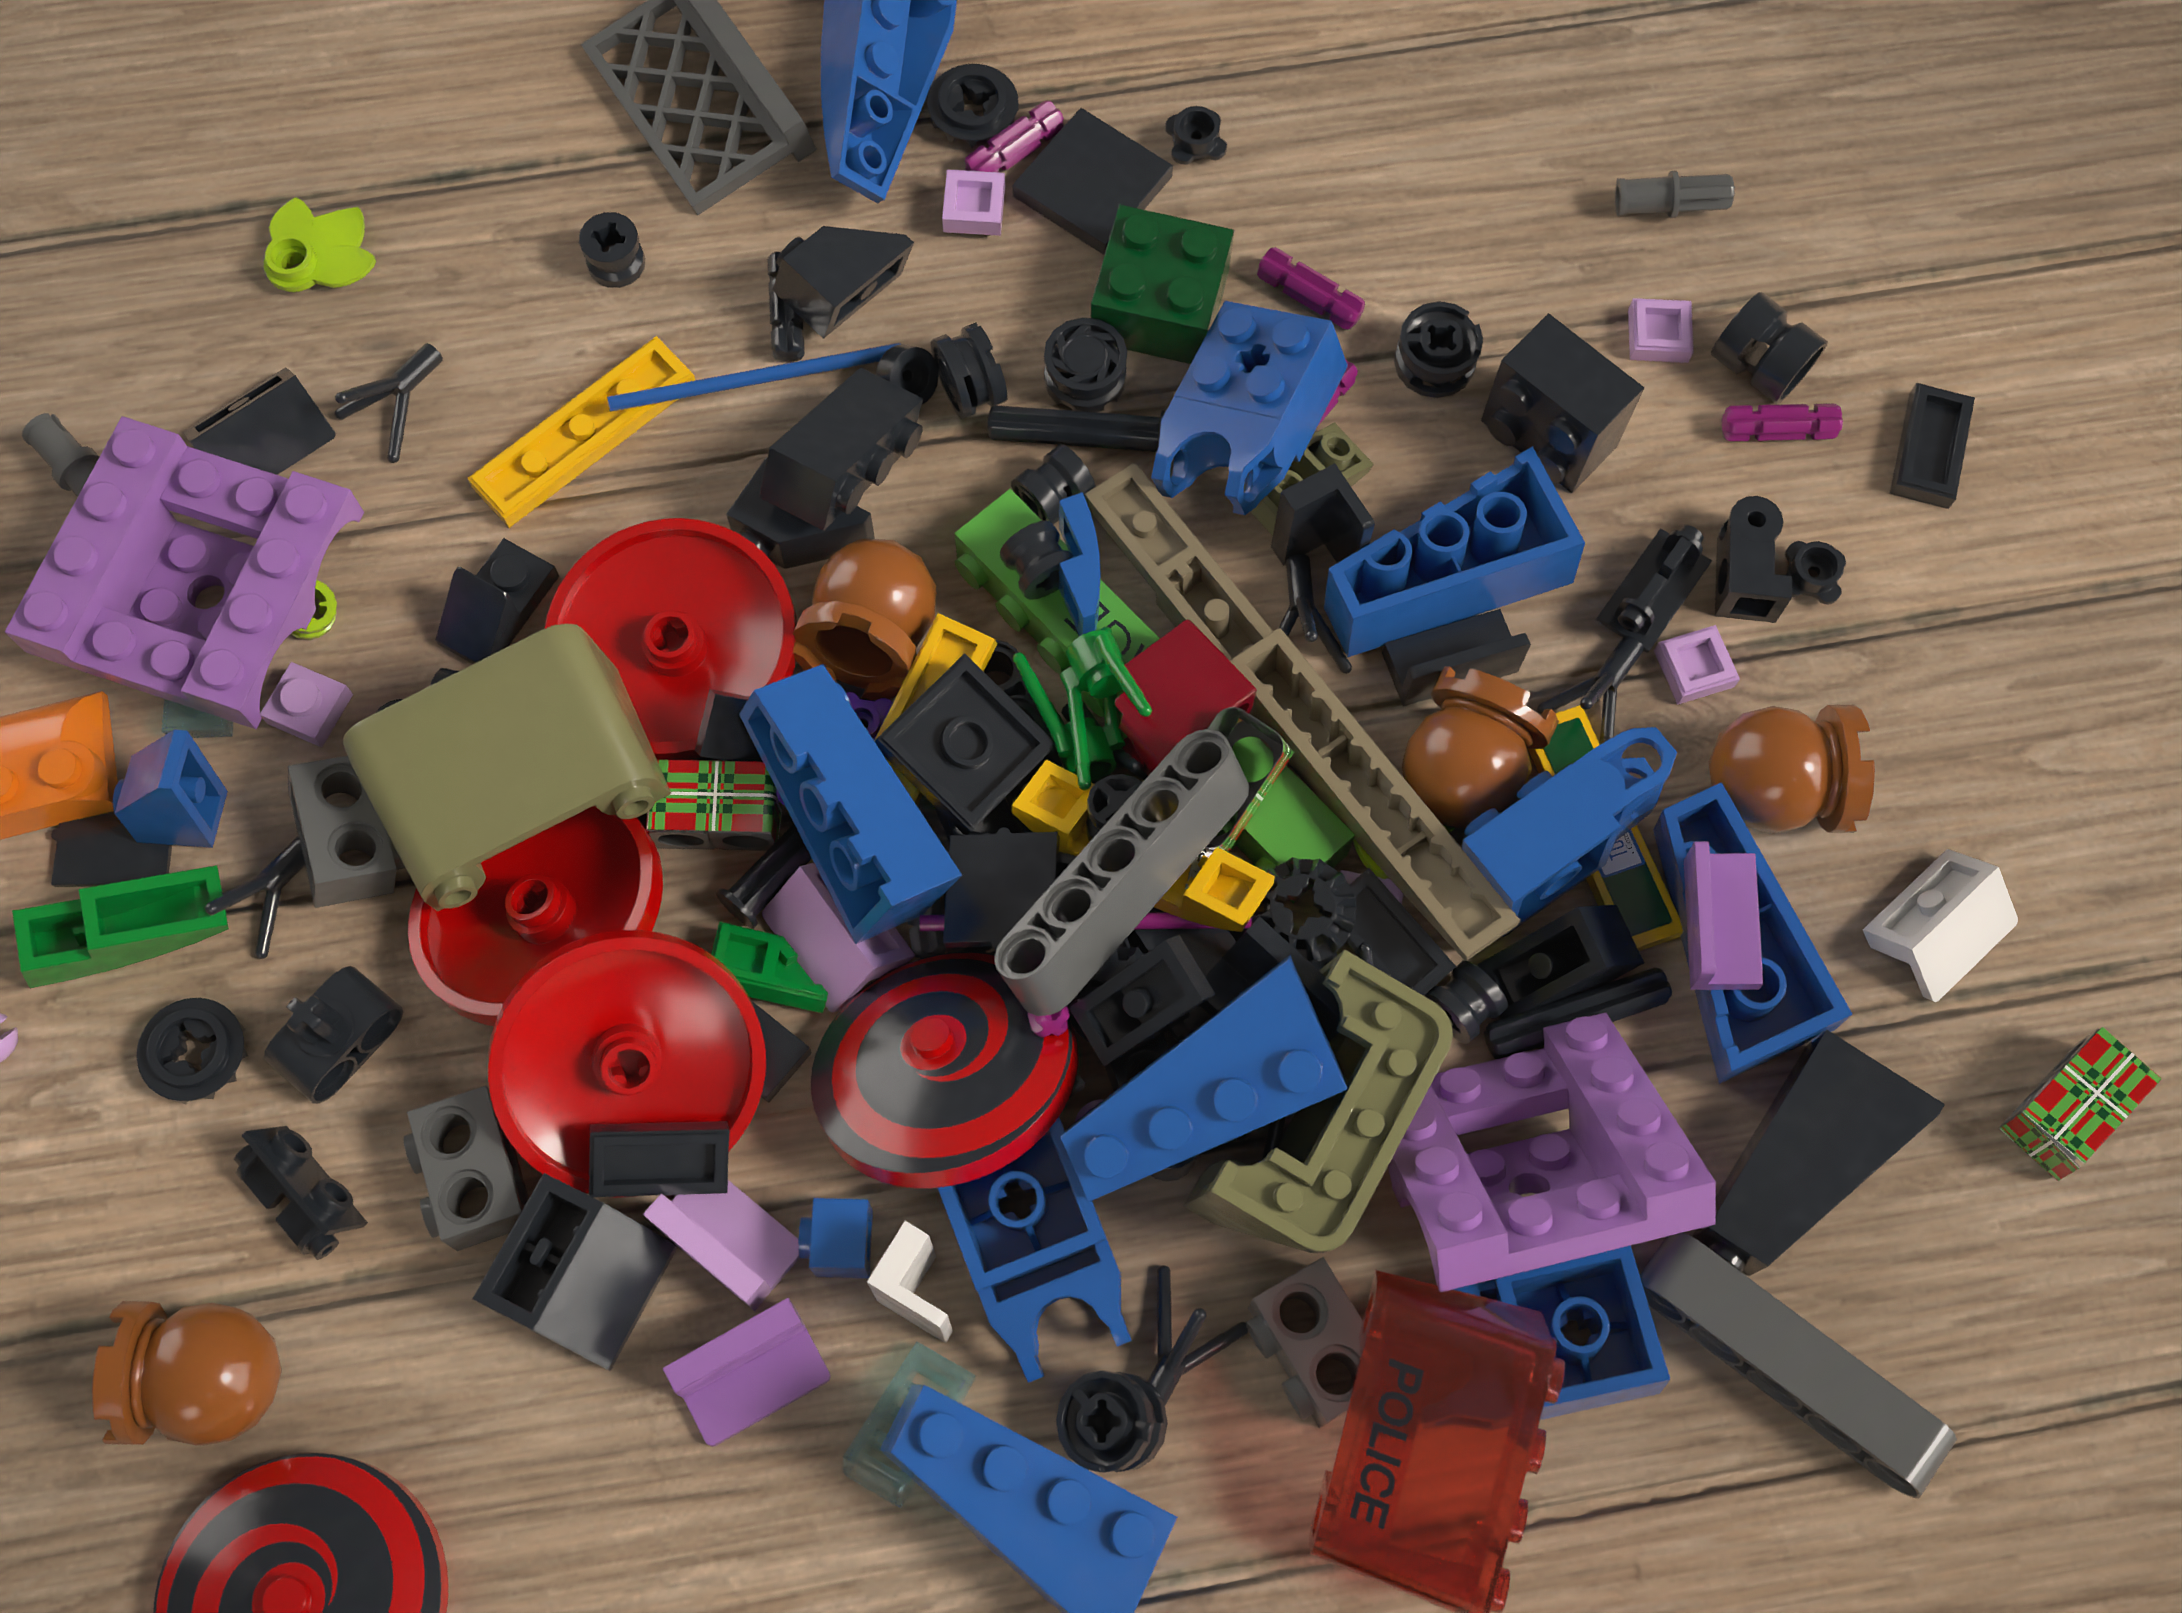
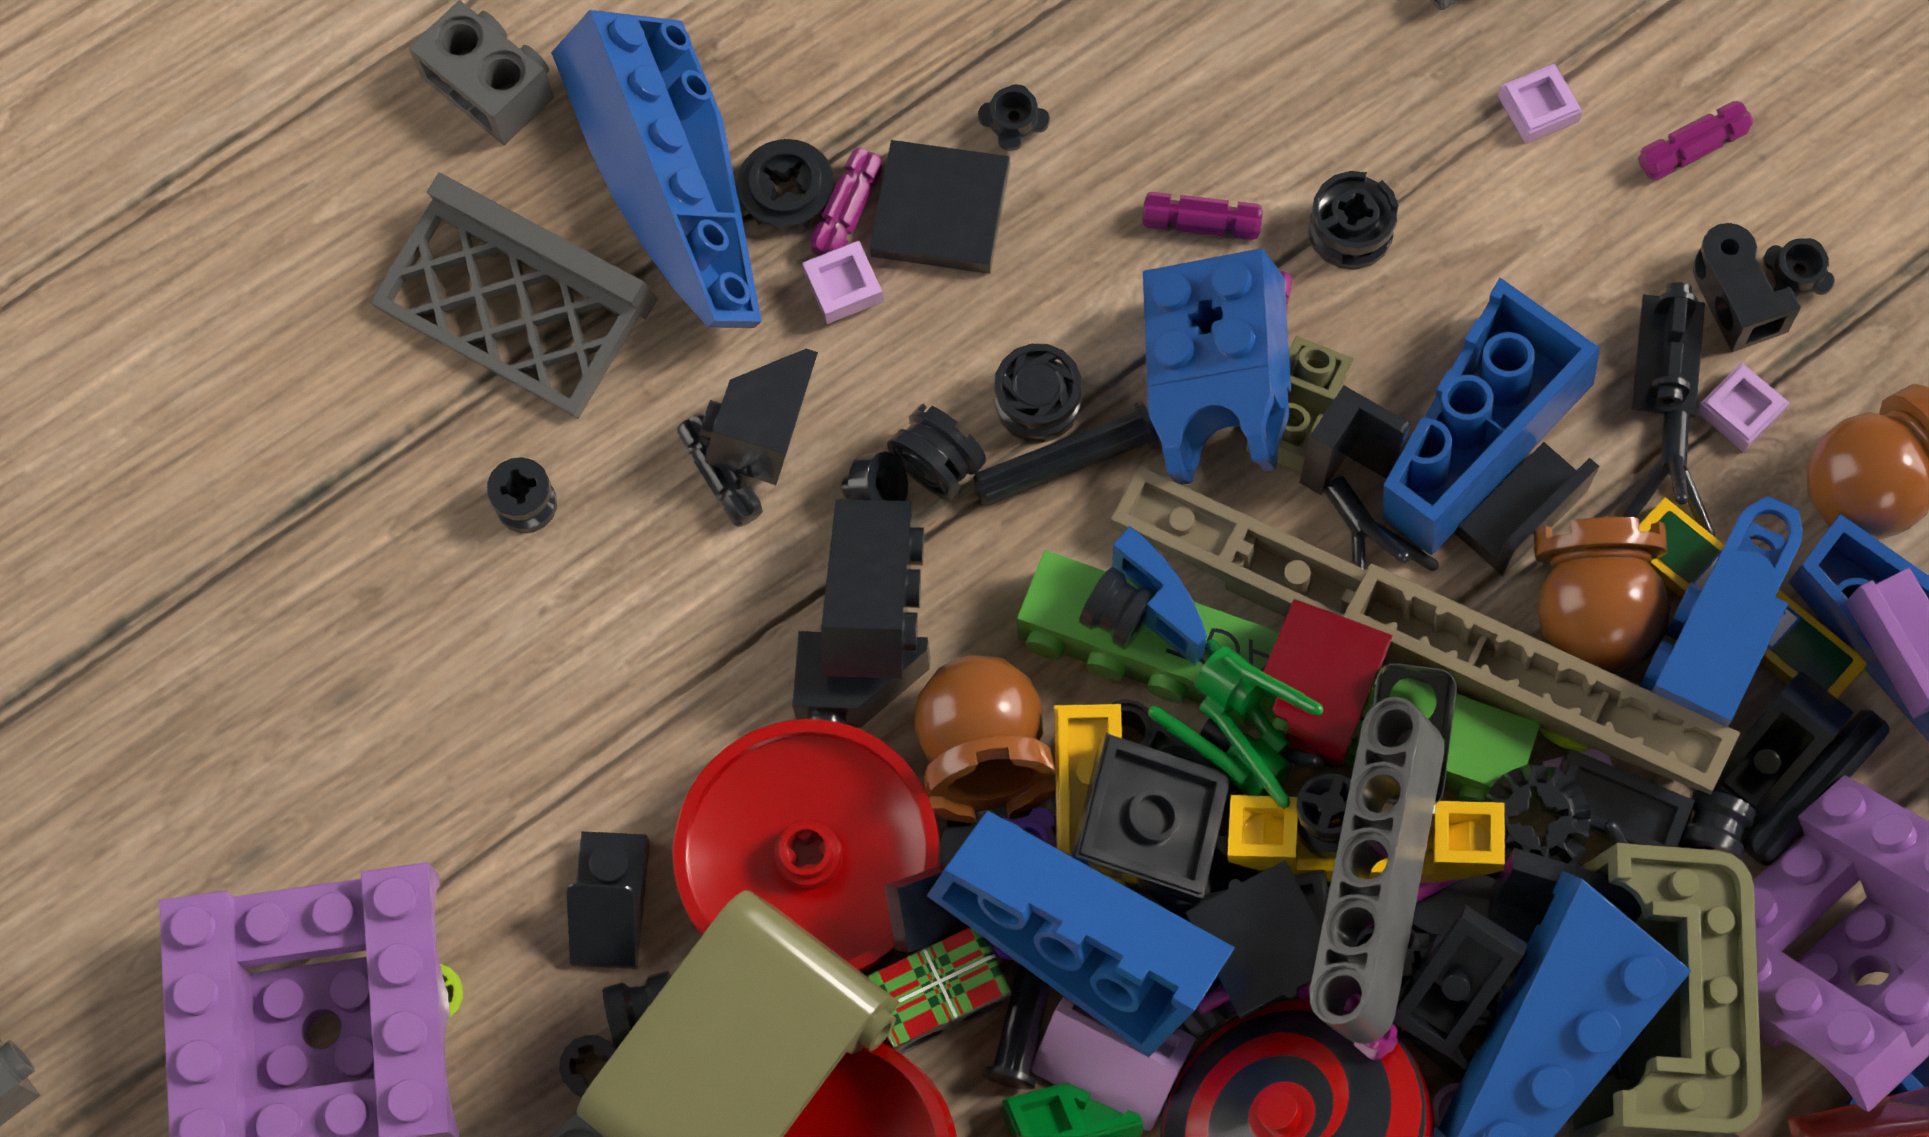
camera: 20 degrees left, 0 degrees up
dark grey pin [22,413,100,497] -> none
black panel [183,367,336,475] -> none
lavender plate [260,662,353,747] -> none
lime plate [263,197,376,292] -> none
black plant [334,343,443,463] -> none
yellow tile [467,336,695,528] -> none
blue axle [607,343,901,412] -> none
black wheel [1011,444,1096,524] -> none
dark green brick [1090,204,1234,364] -> none
black brick [1481,313,1645,493] -> none
black wheel [1711,292,1828,405] -> none
black tile [1890,383,1975,509] -> none

